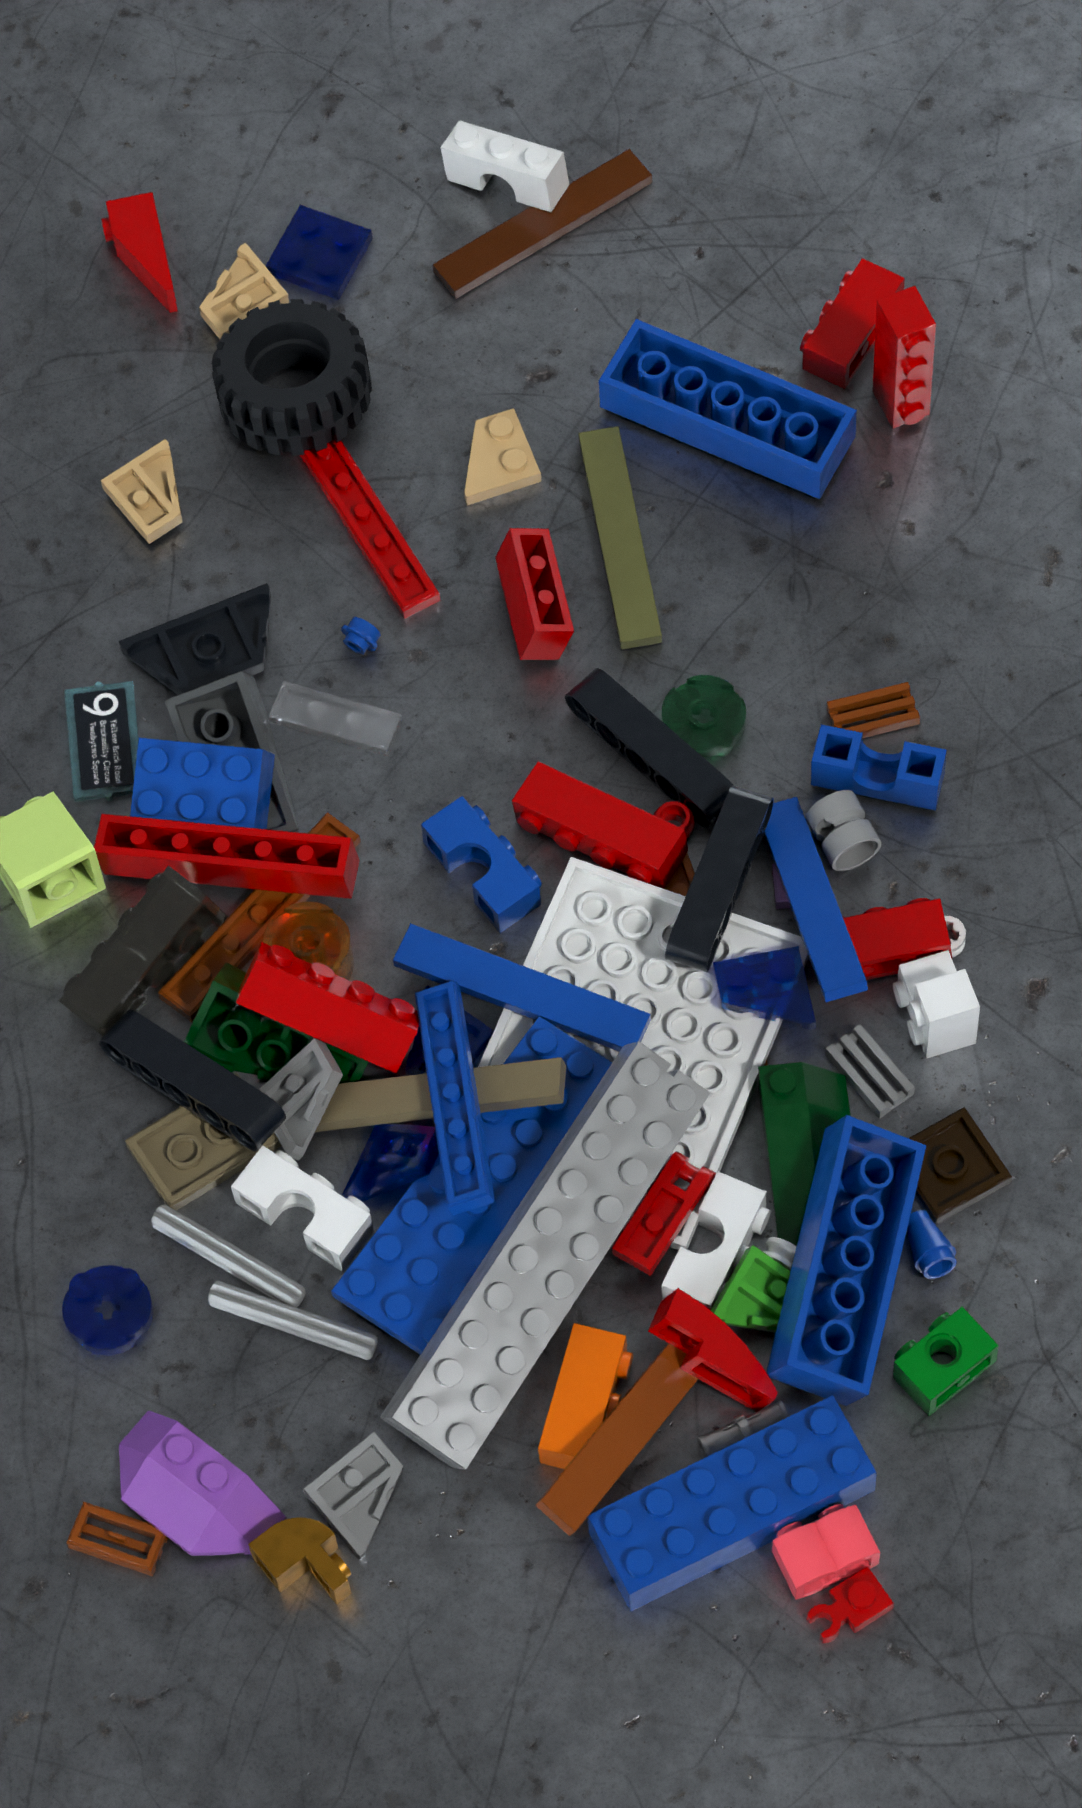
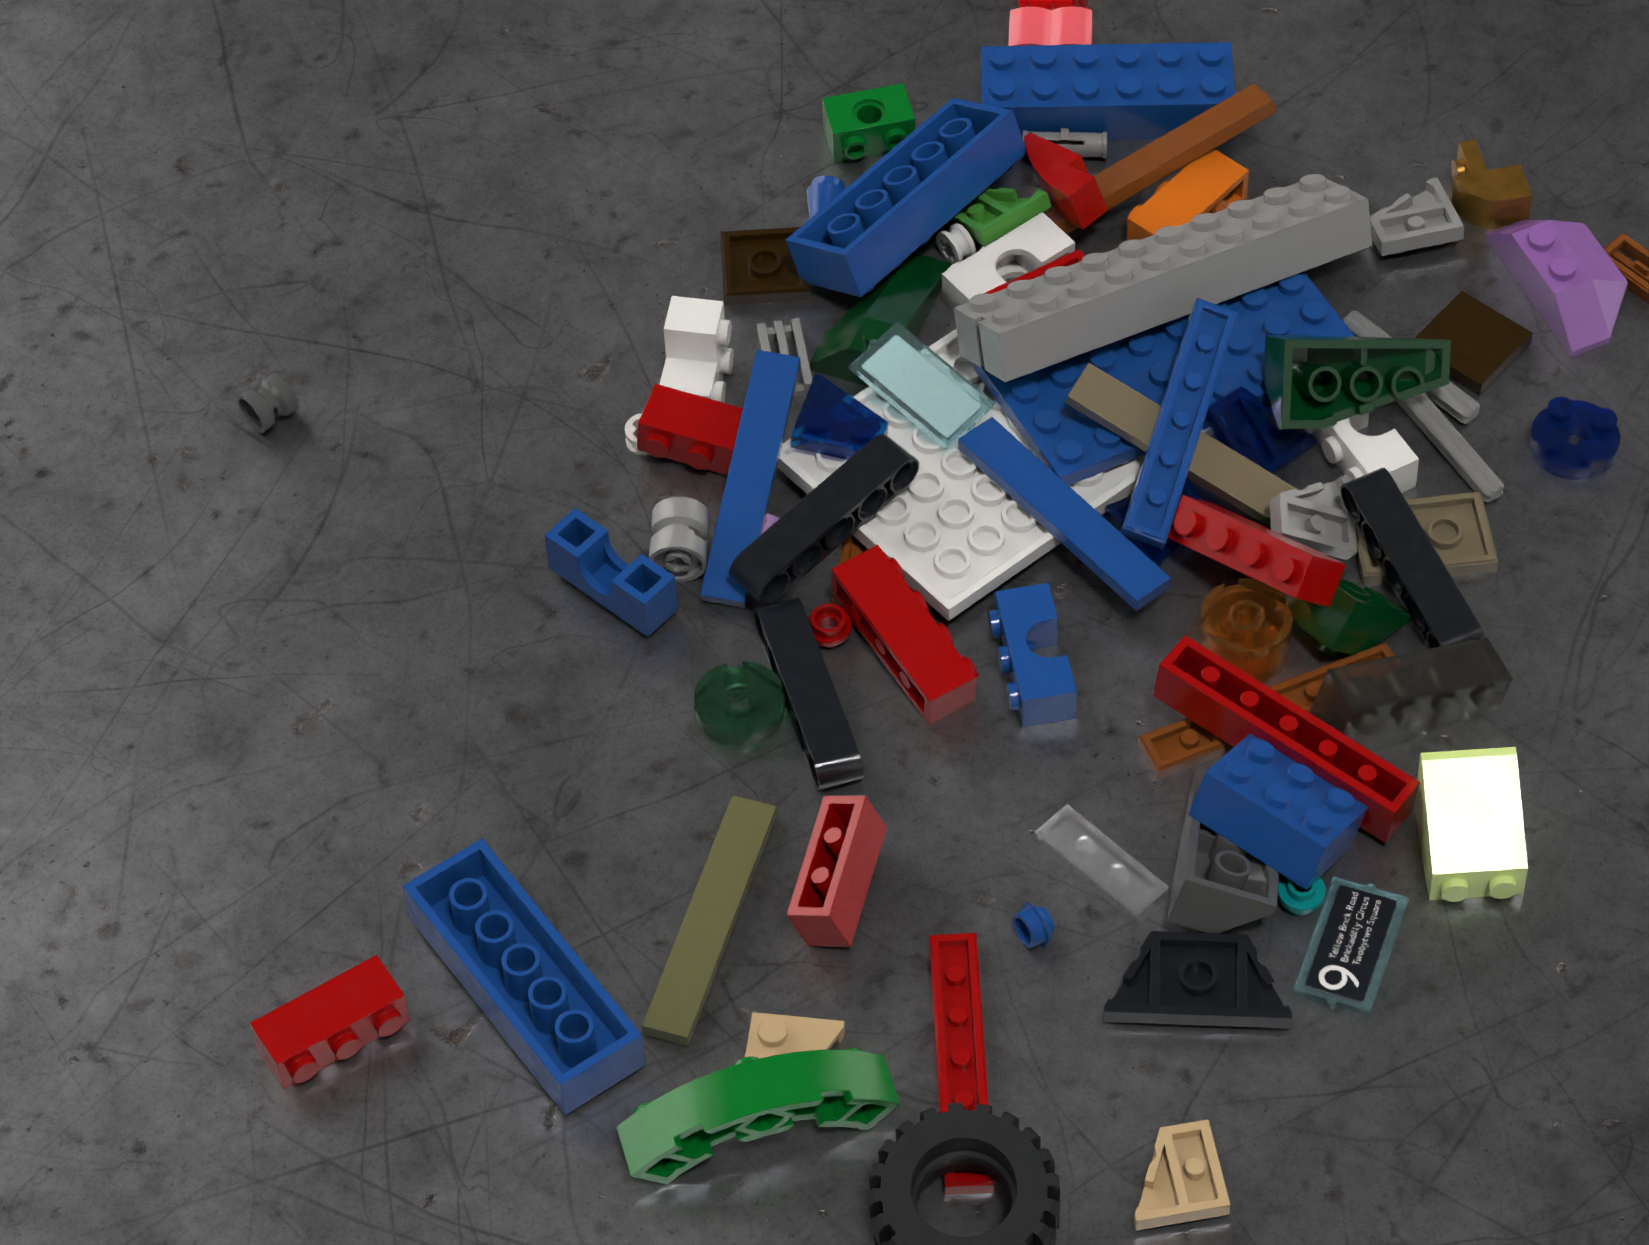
camera: 155 degrees left, 10 degrees down
dark orange tile [827,682,920,739] -> none
red brick [872,286,936,429] -> none
none -> green brick [617,1048,900,1184]
none -> clear light blue piece [849,322,995,450]
none -> dark green wedge [1264,335,1451,429]
none -> dark brown tile [1415,291,1533,394]

